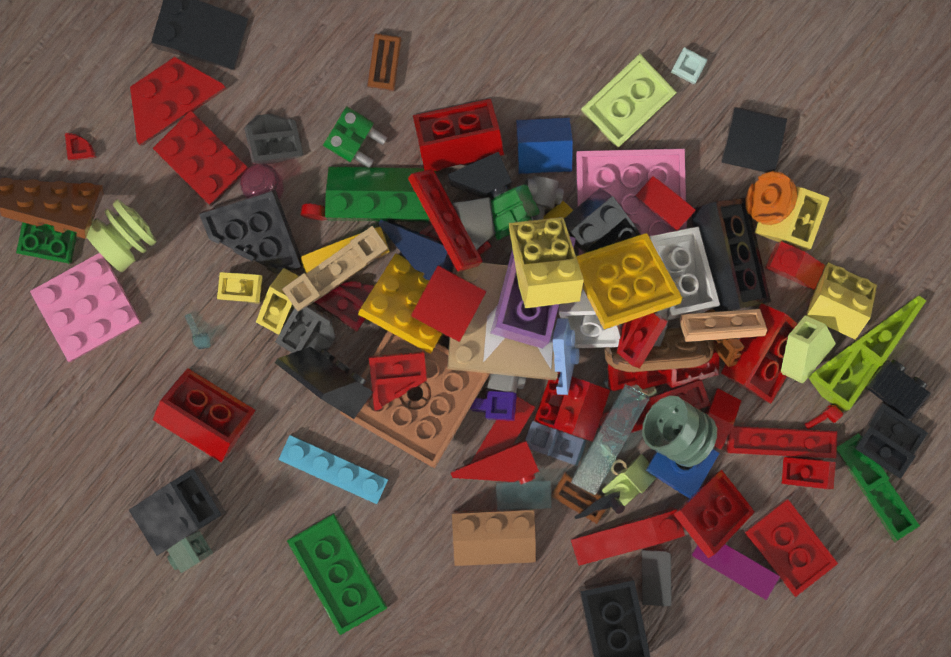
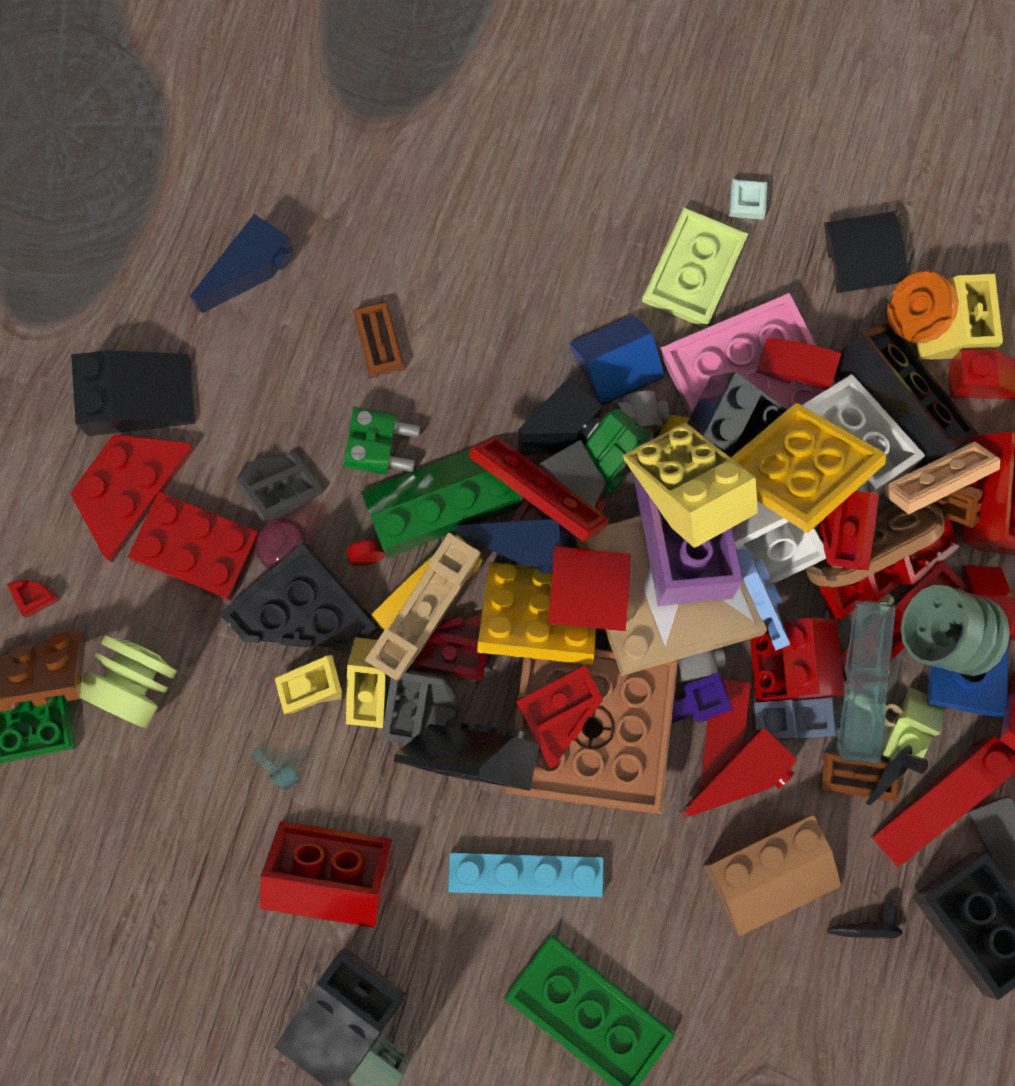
camera: 20 degrees left, 10 degrees down
bright pink plate [30,253,141,362] -> none
red slope [413,99,504,171] -> none
clear light blue plate [496,480,551,510] -> none
none -> black bar [827,904,903,939]

